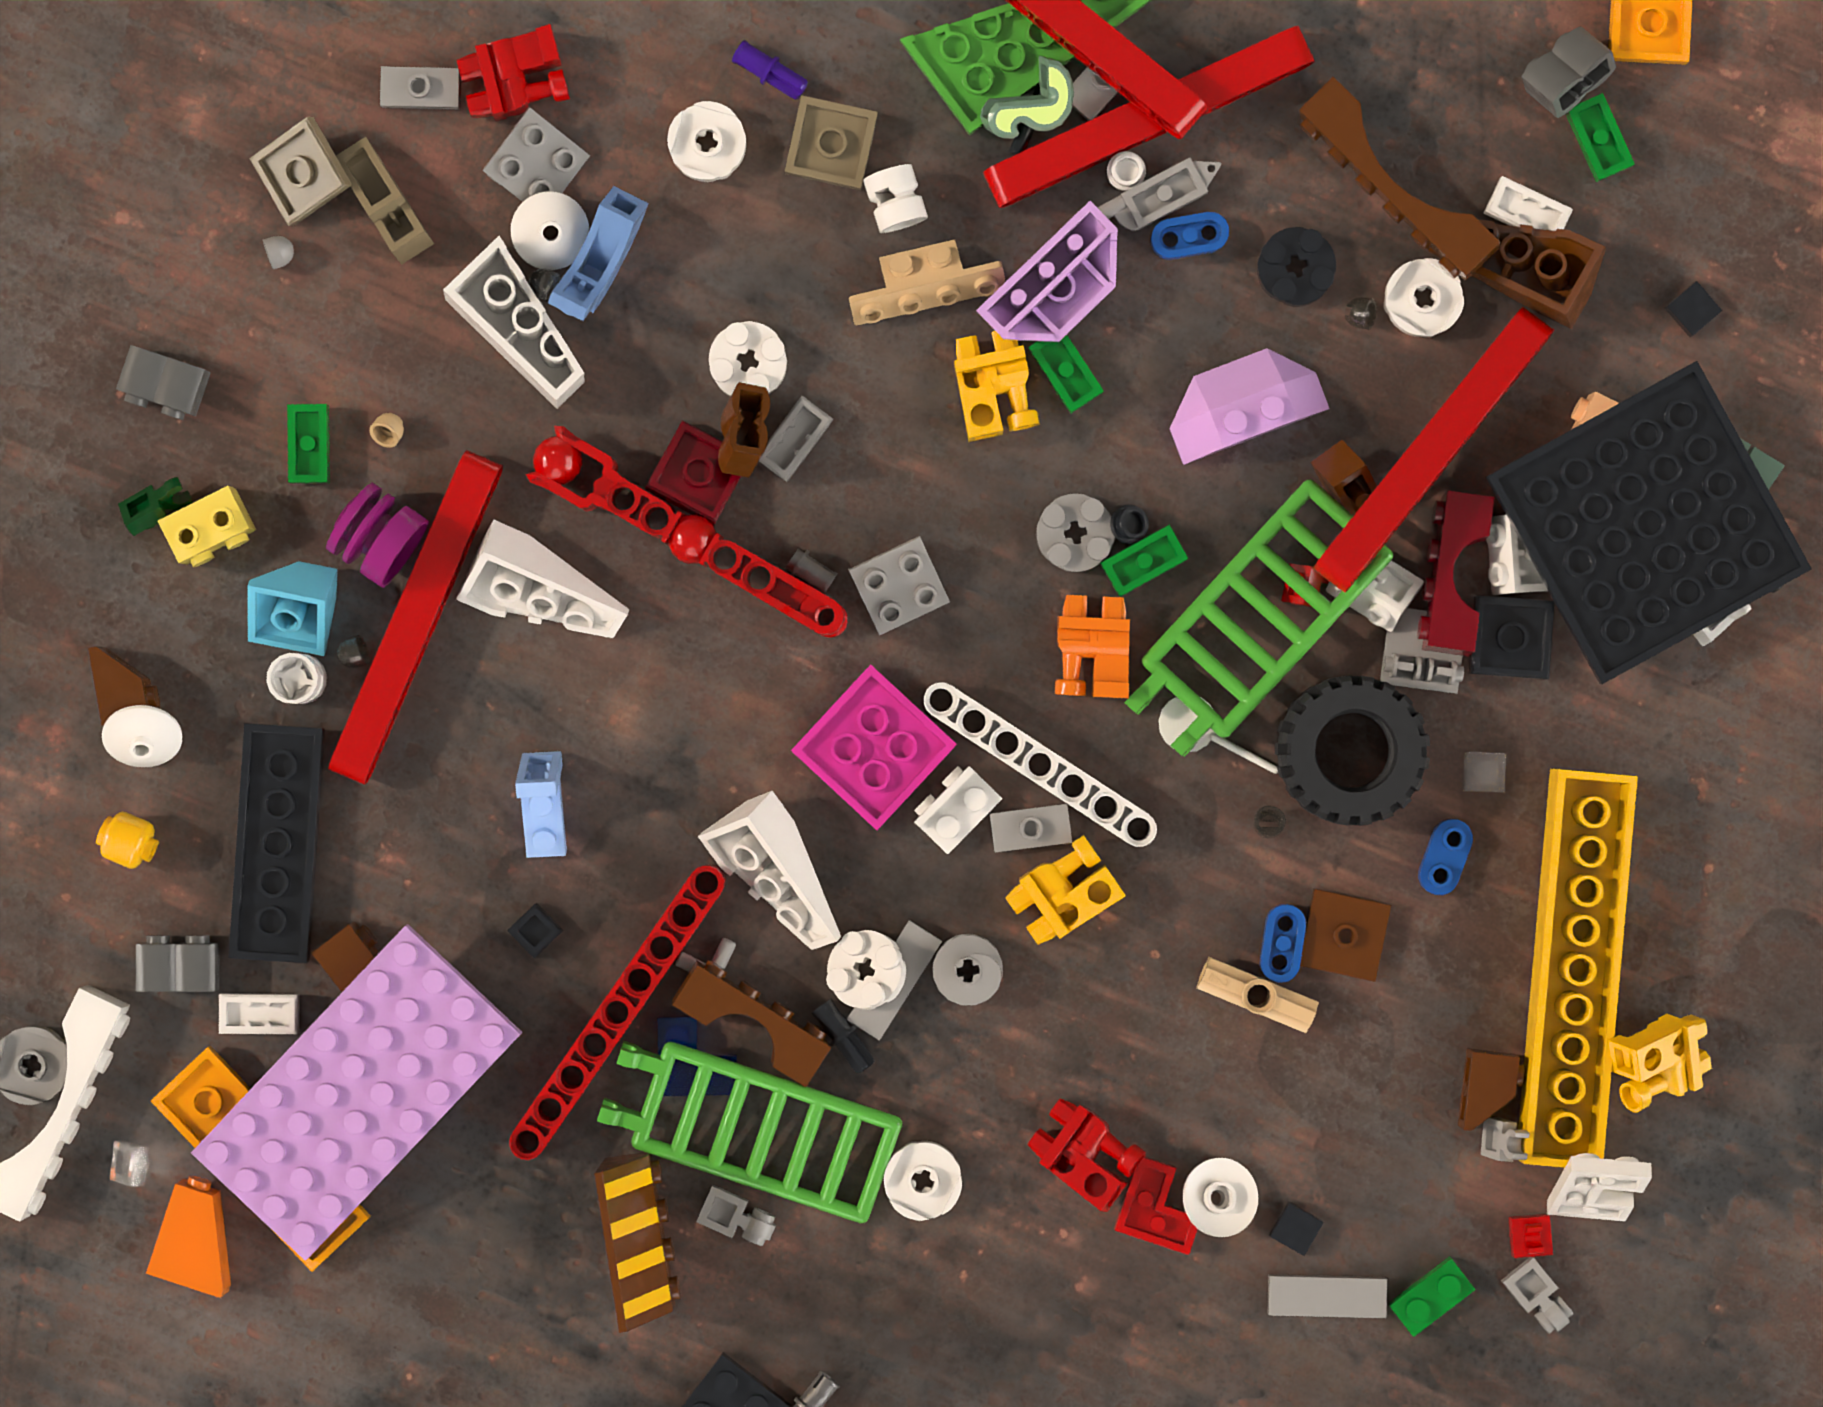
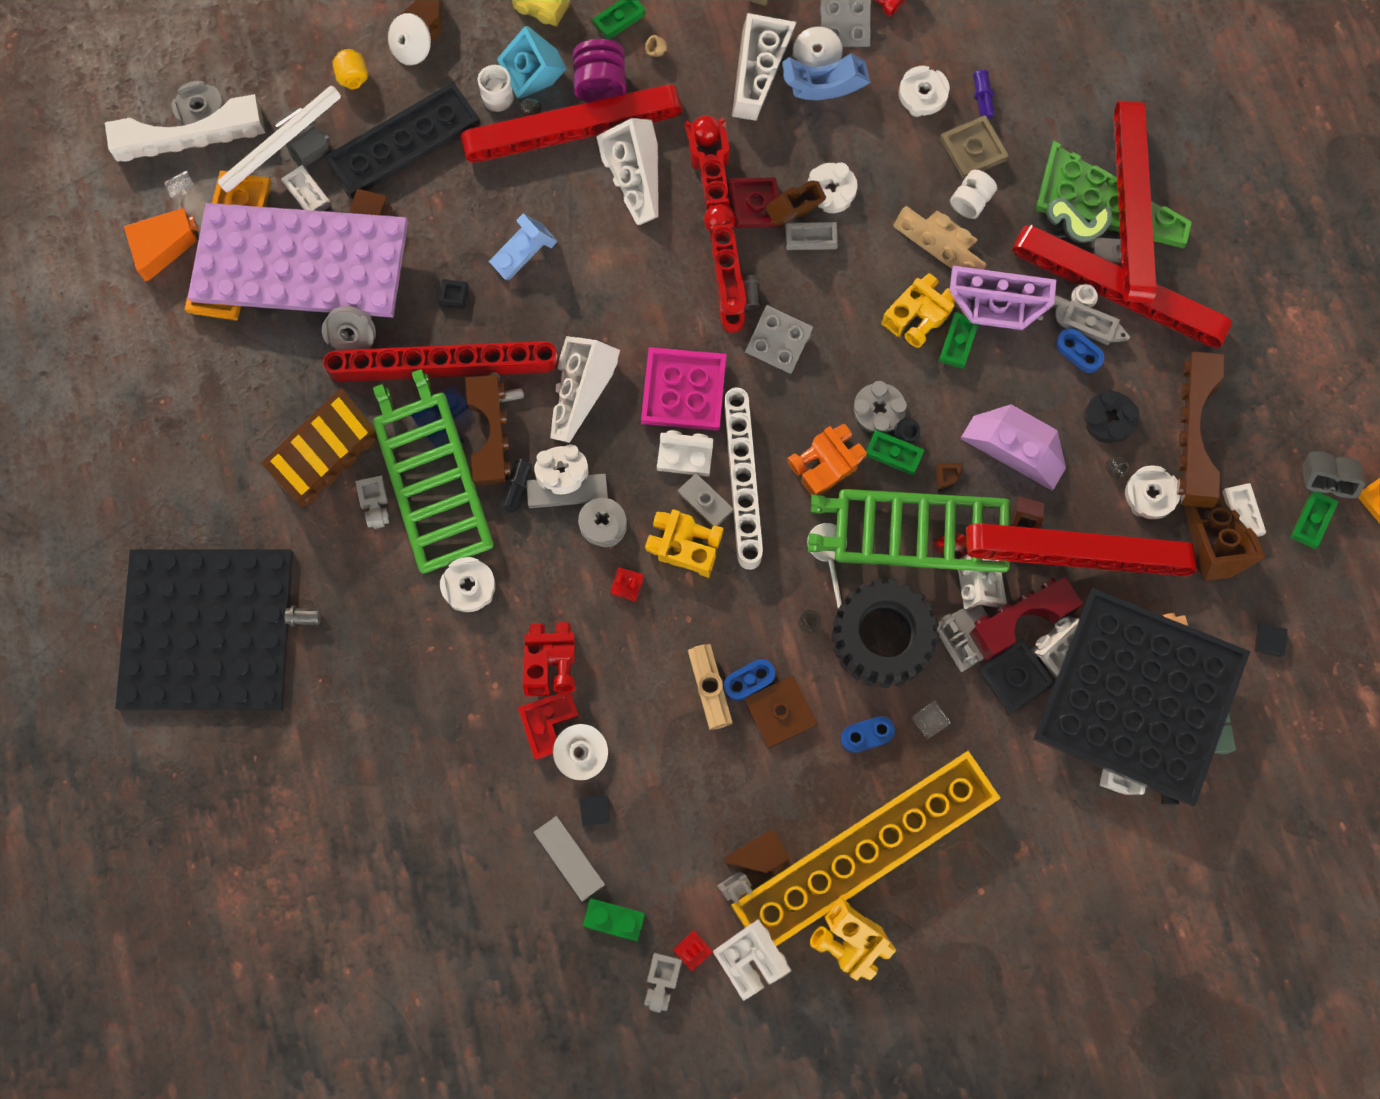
camera: 50 degrees right, 15 degrees down
none -> white axle [218,86,341,192]
none -> light grey plate [322,306,376,351]
none -> red tile [610,567,644,602]
none -> reddish brown tile [935,463,963,492]

